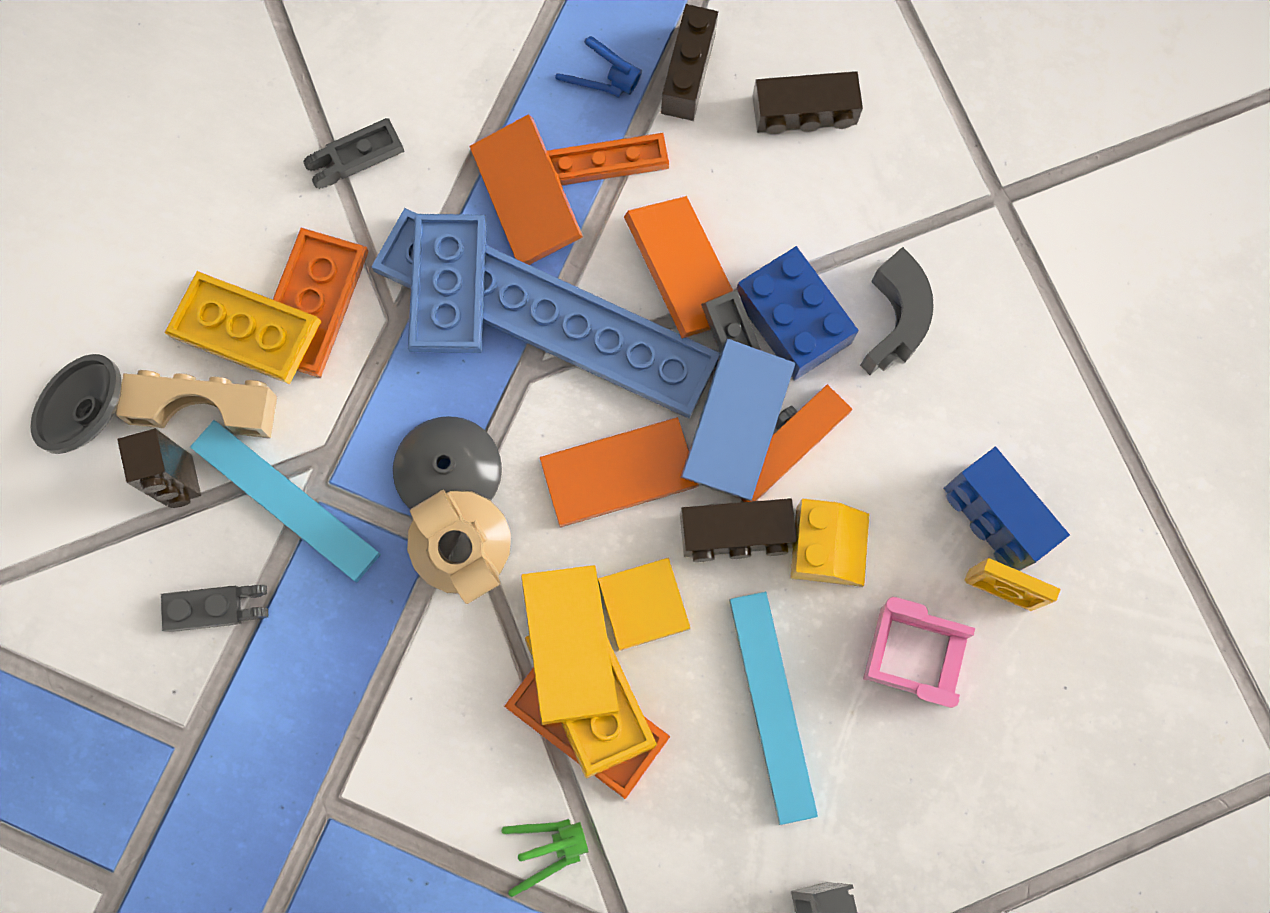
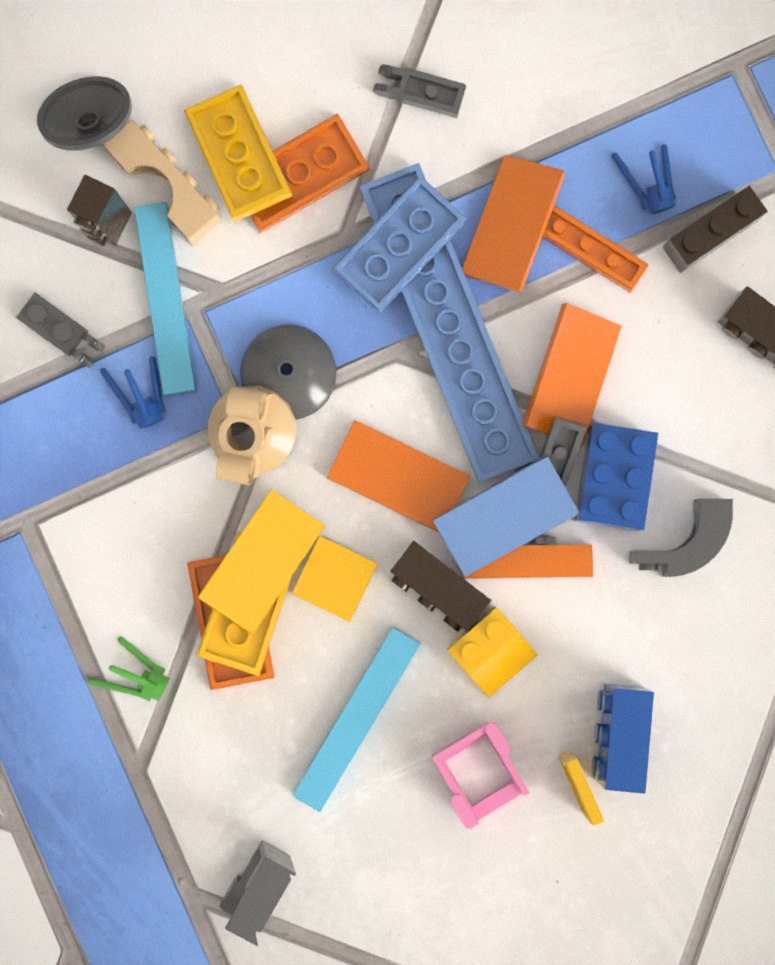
camera: 50 degrees right, 10 degrees up
none -> blue plant [100,356,166,429]

